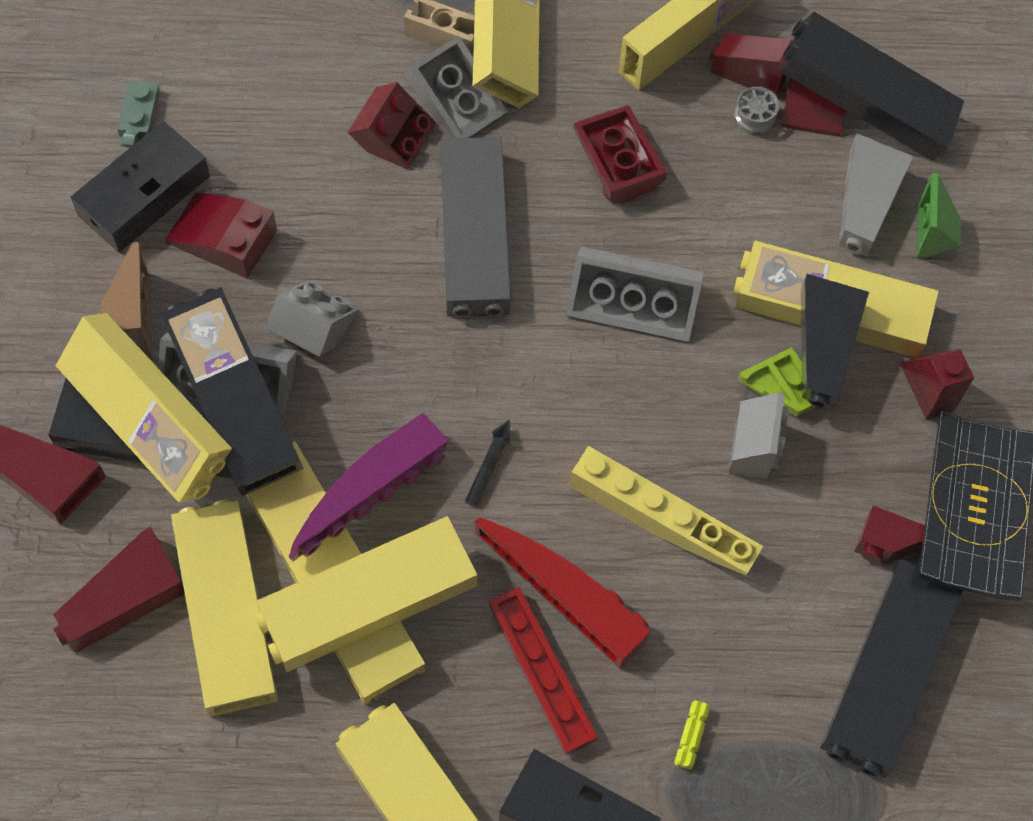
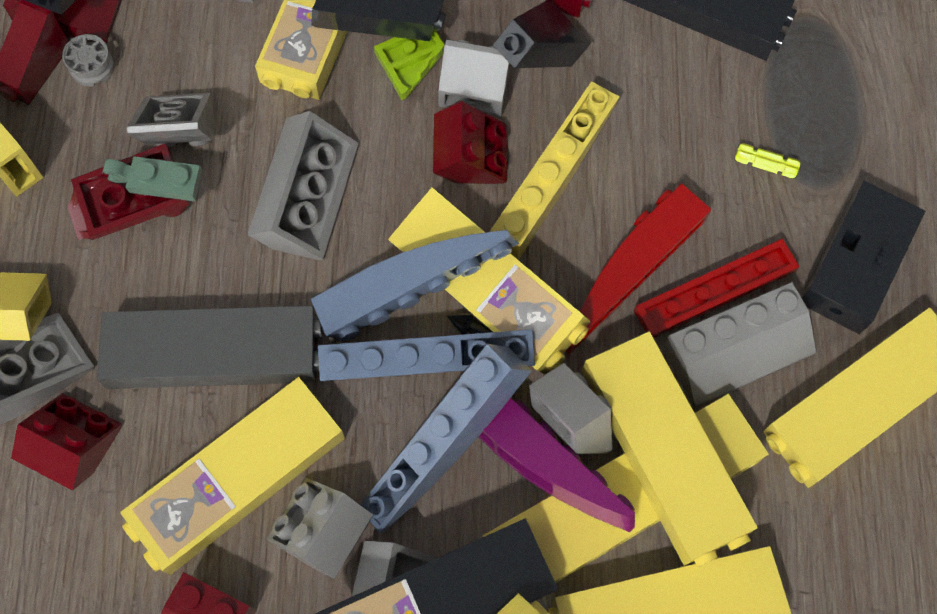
camera: 90 degrees left, 5 degrees up
none -> sand green plate [102,156,203,202]
none -> light yellow brick [120,377,345,575]
none -> light grey slope [127,93,216,147]
none -> sand blue slope [311,230,519,341]
none -> sand blue slope [318,329,535,381]
none -> sand blue slope [360,344,532,533]
none -> light yellow brick [388,187,590,375]
none -> dark red slope [433,101,507,184]
none -> black slope [493,0,591,68]
none -> light grey slope [529,363,613,454]
none -> light grey slope [662,282,816,408]

